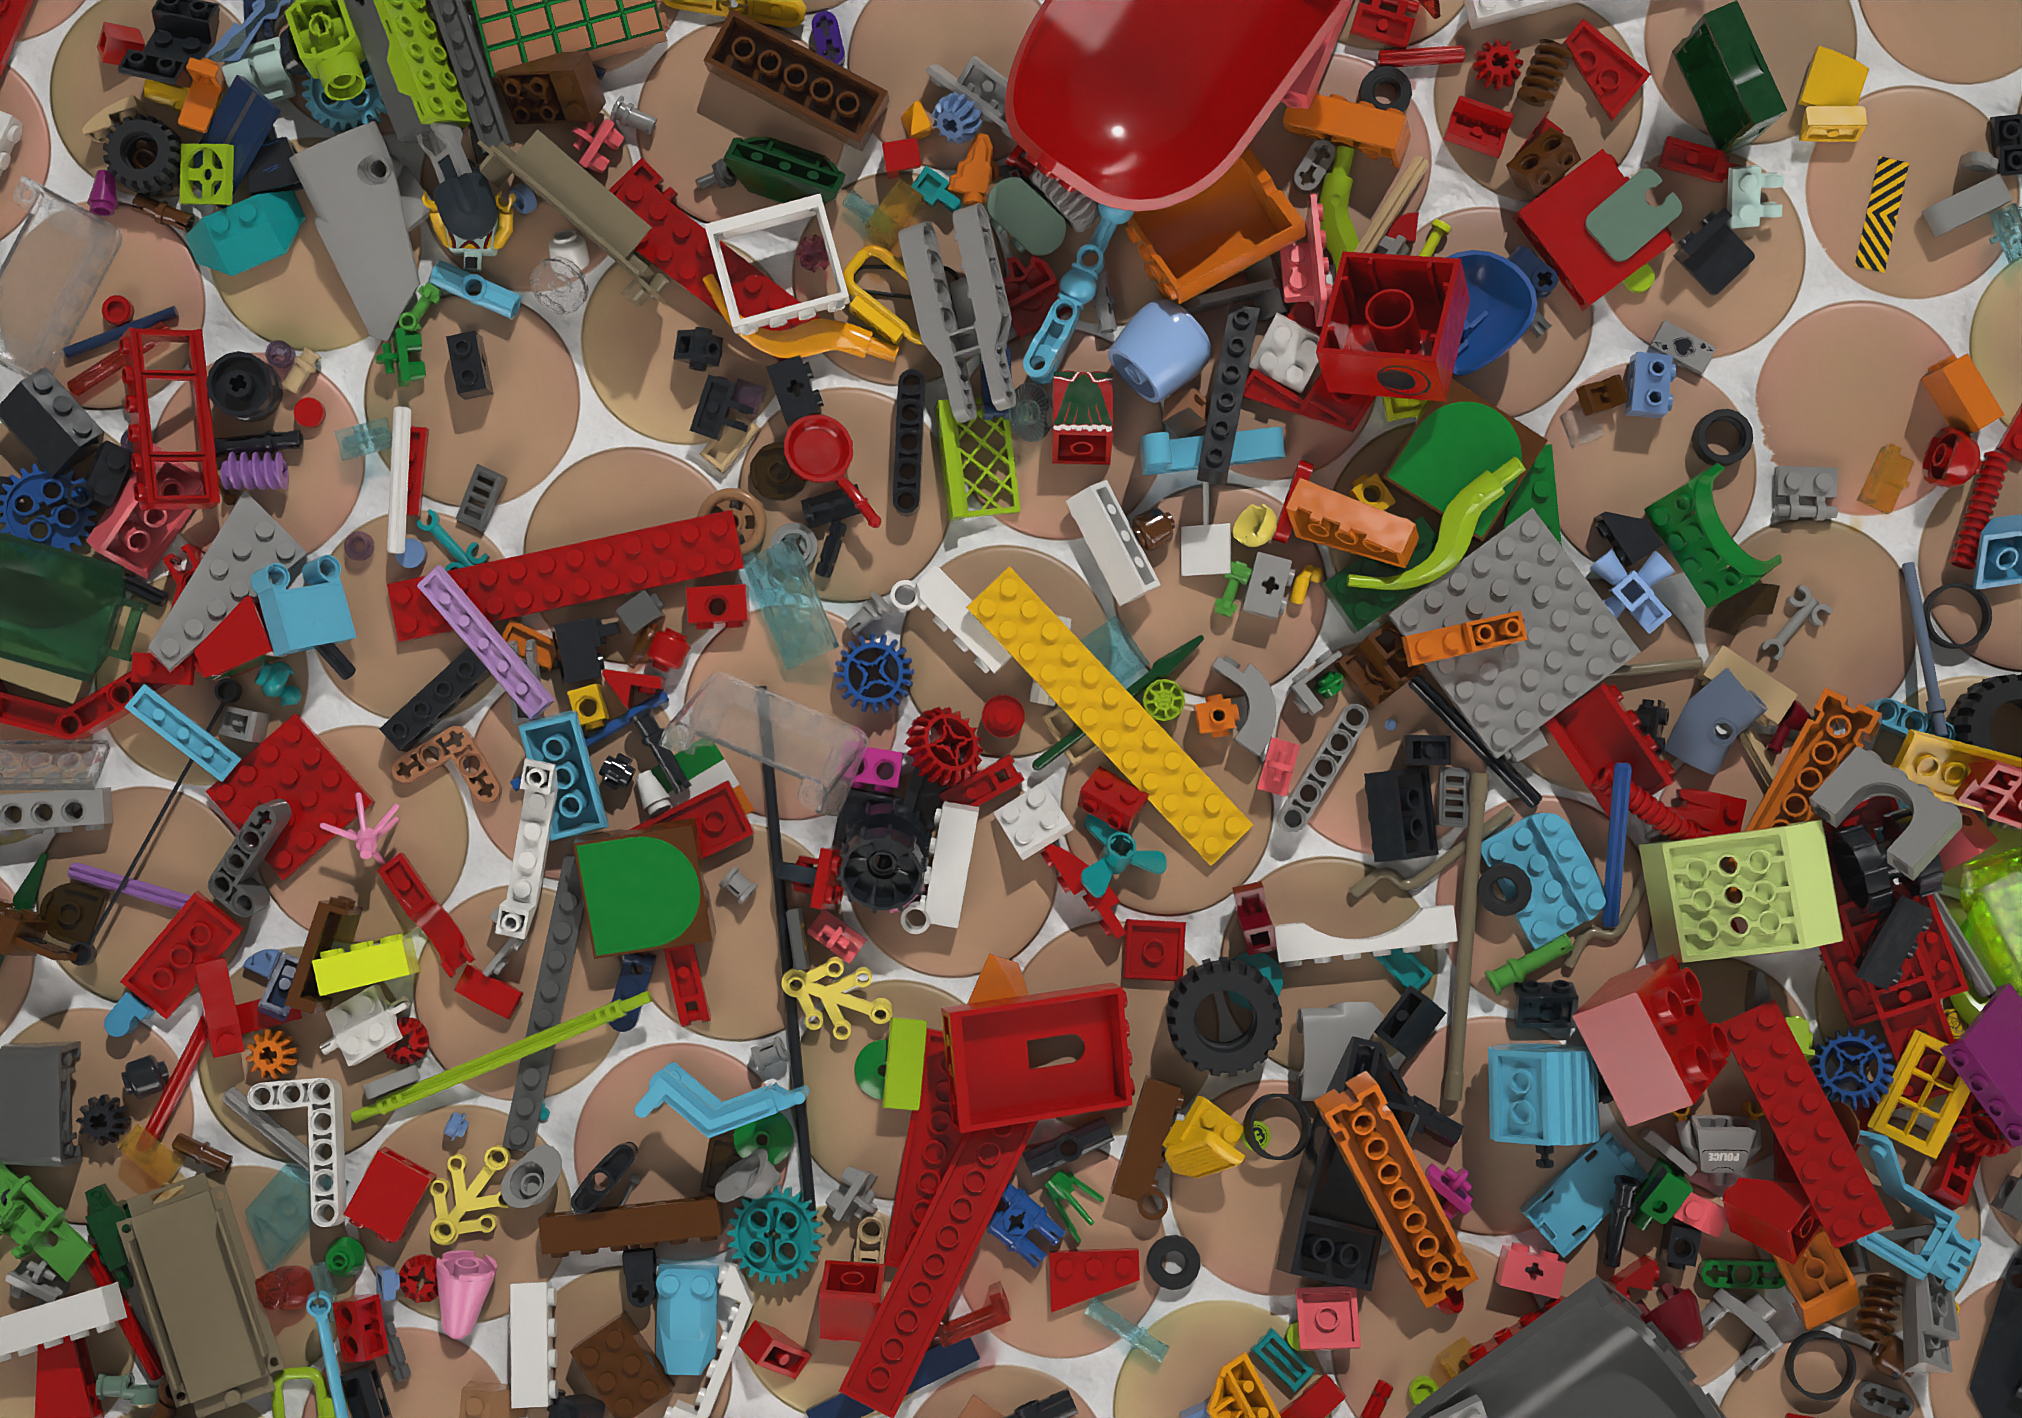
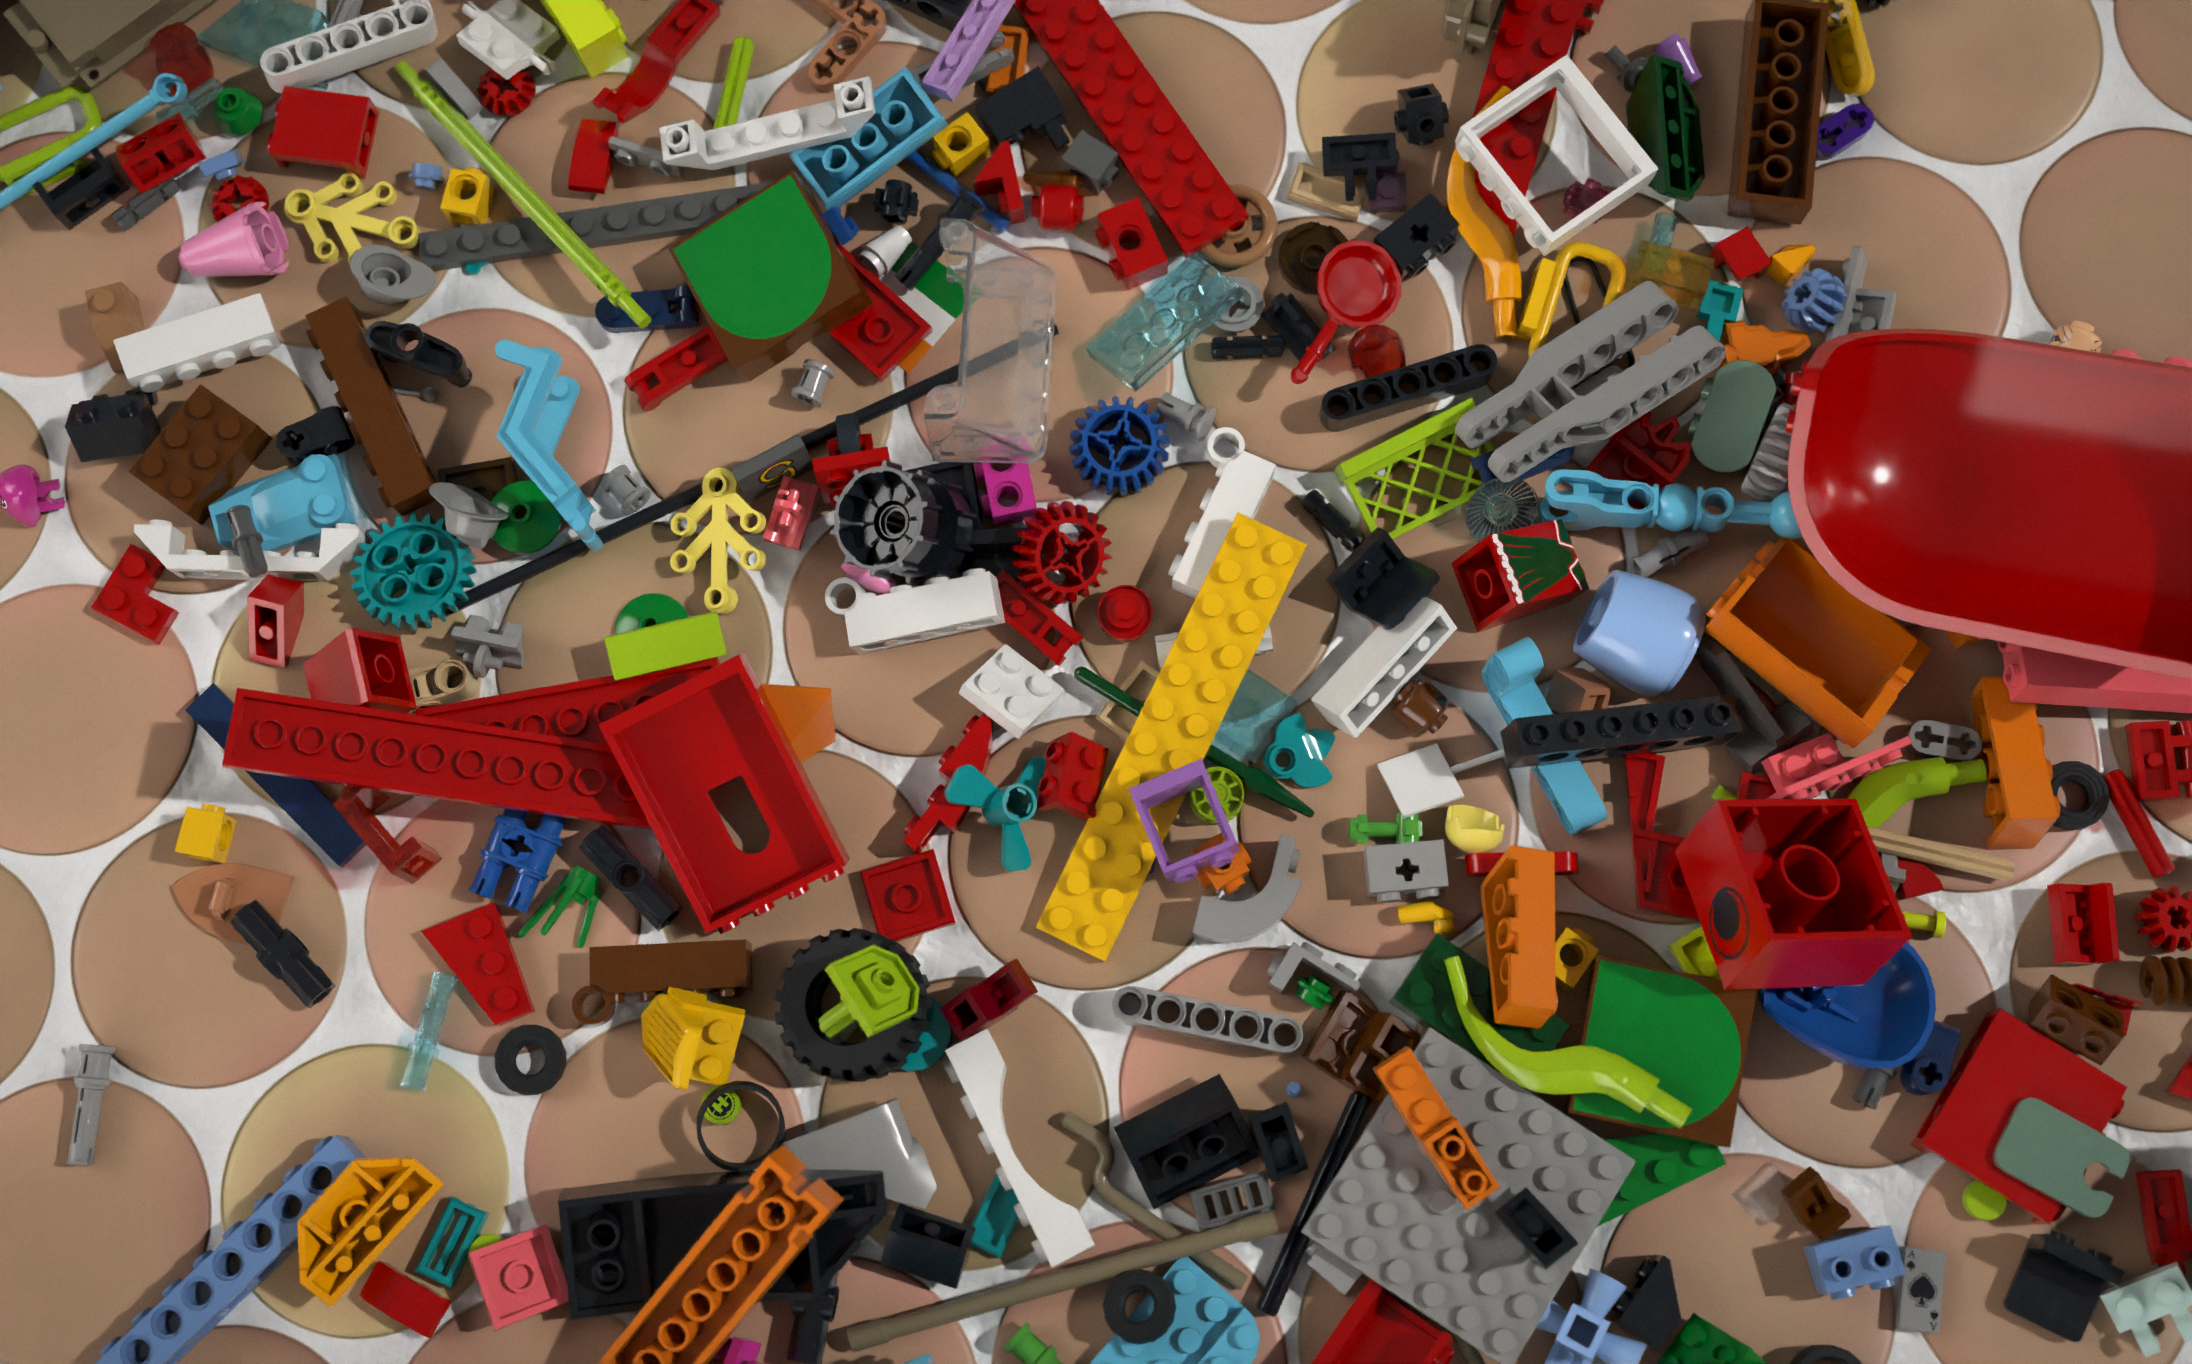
camera: 70 degrees right, 10 degrees down
white plate [1249,313,1320,393] -> none
coral hips [1257,737,1300,797] -> none
none -> dark grey axle [225,505,268,577]
none -> yellow brick [440,167,496,226]
none -> lime axle [713,36,754,129]
none -> lime piece [819,945,920,1037]
none -> blue tile [822,207,859,245]
none -> medium lavender window [1129,759,1241,883]
none -> teal plate [1263,713,1335,788]
none -> black axle [1301,490,1365,552]
none -> black bracket [1326,527,1440,630]
none -> clear red hair [1347,324,1406,378]
none -> black slope [1494,1187,1578,1270]
none -> medium lavender cone [1652,33,1703,86]

